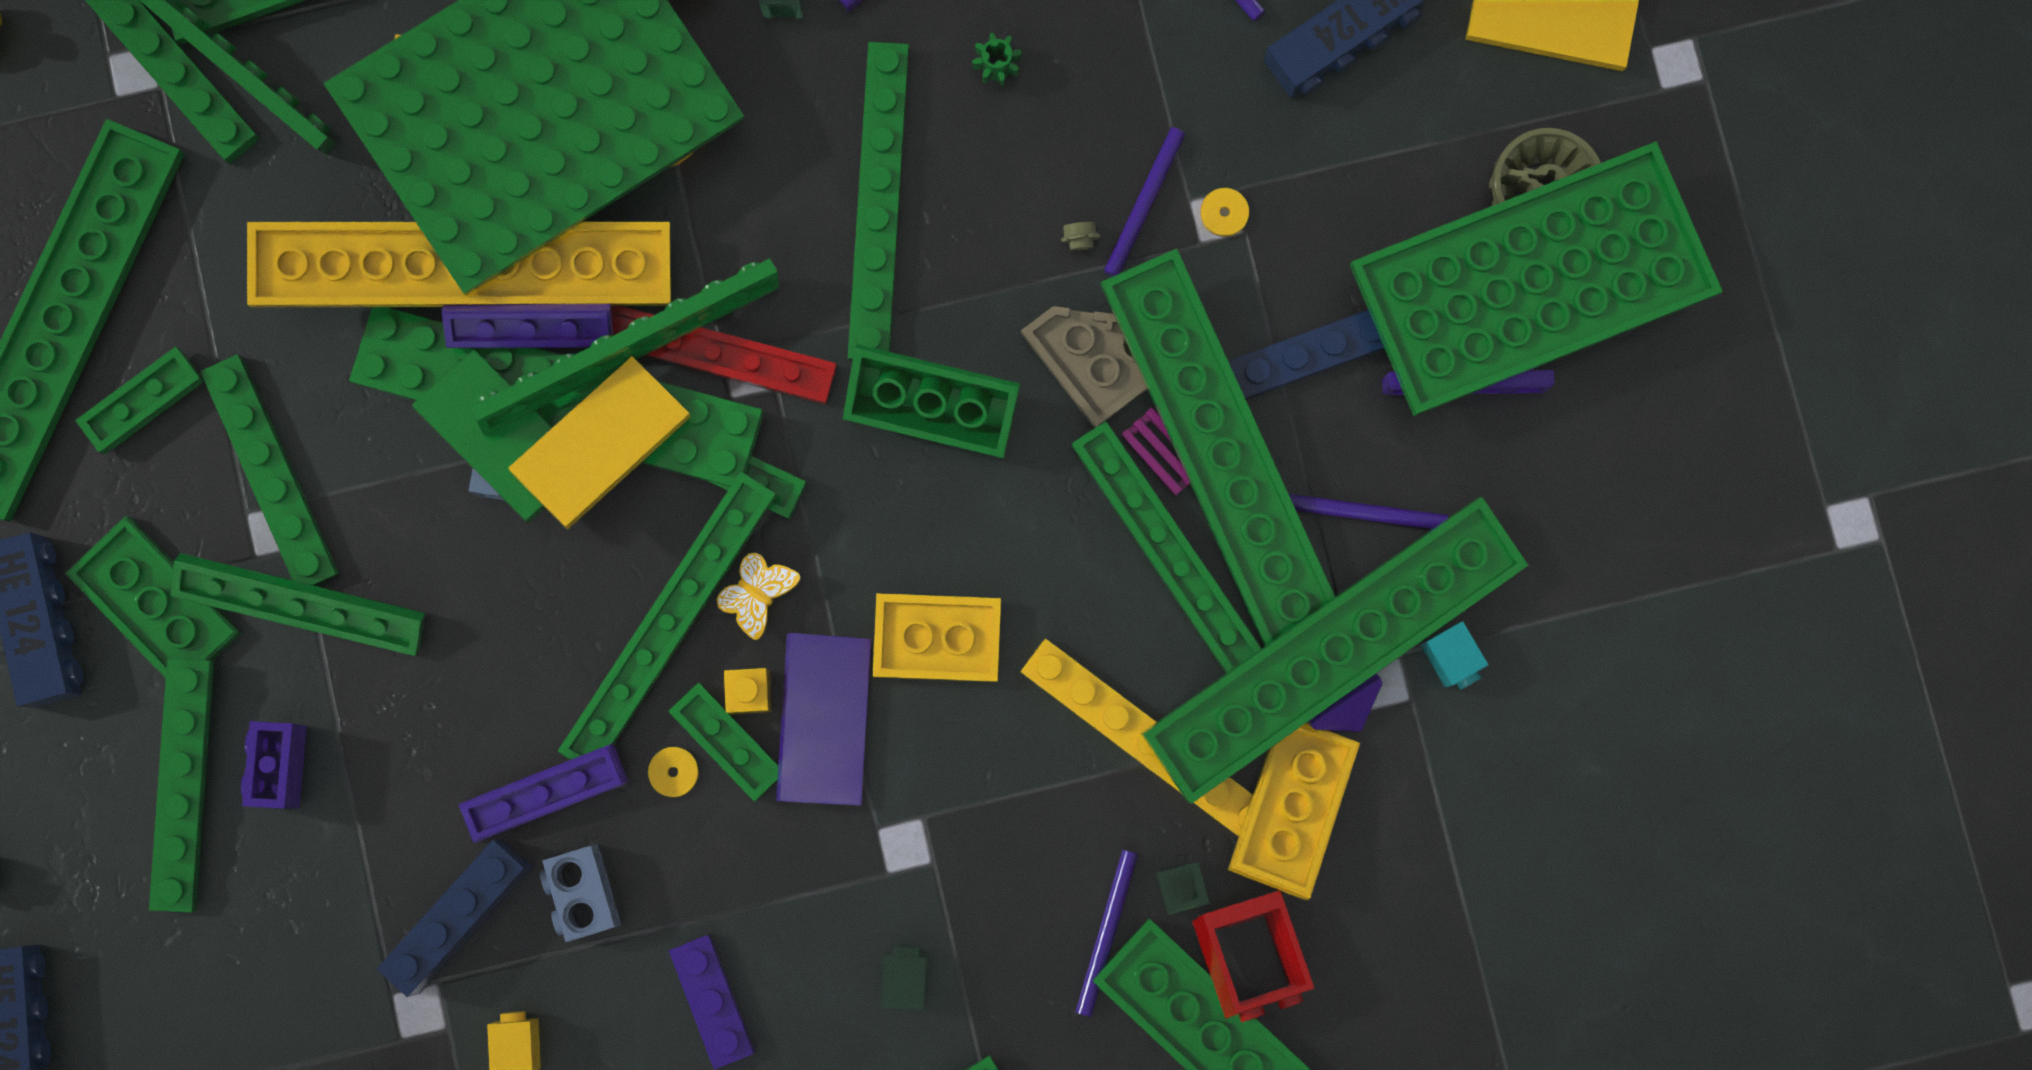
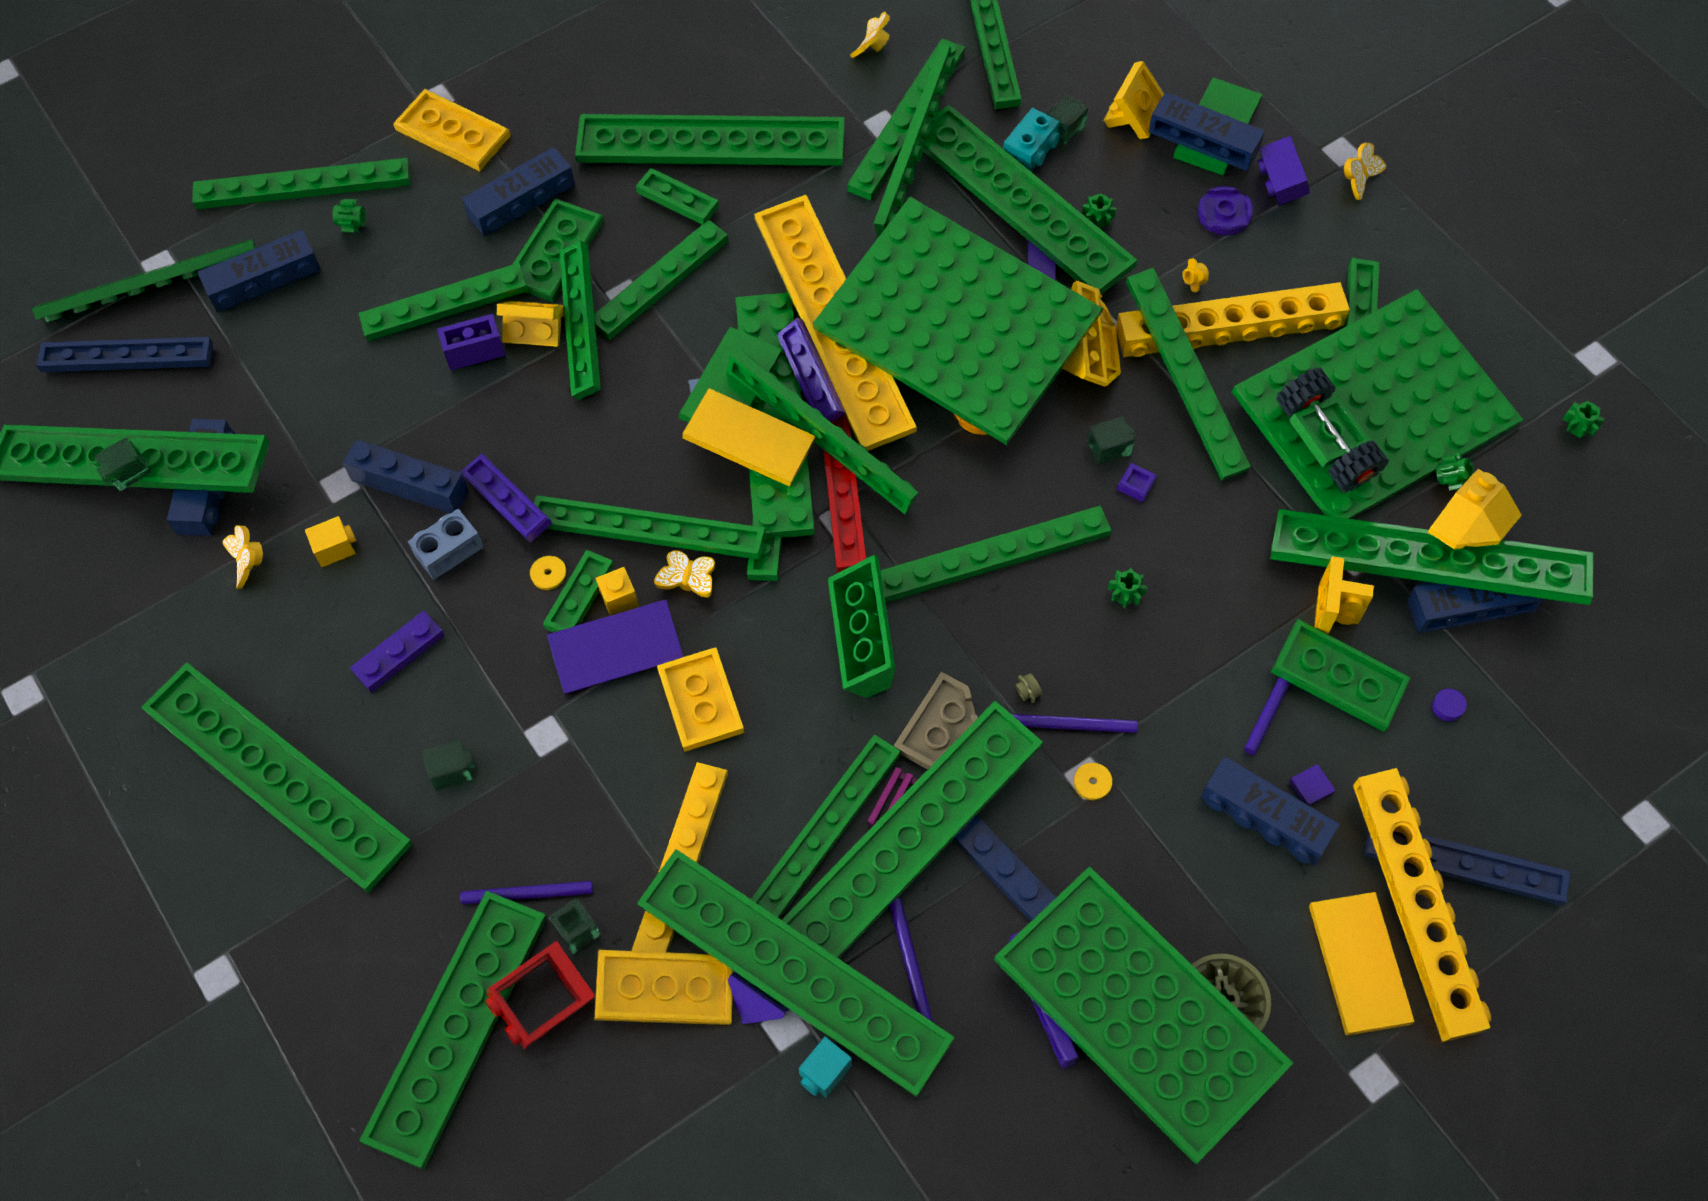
camera: 70 degrees right, 20 degrees down
none -> yellow bracket [497,301,565,347]

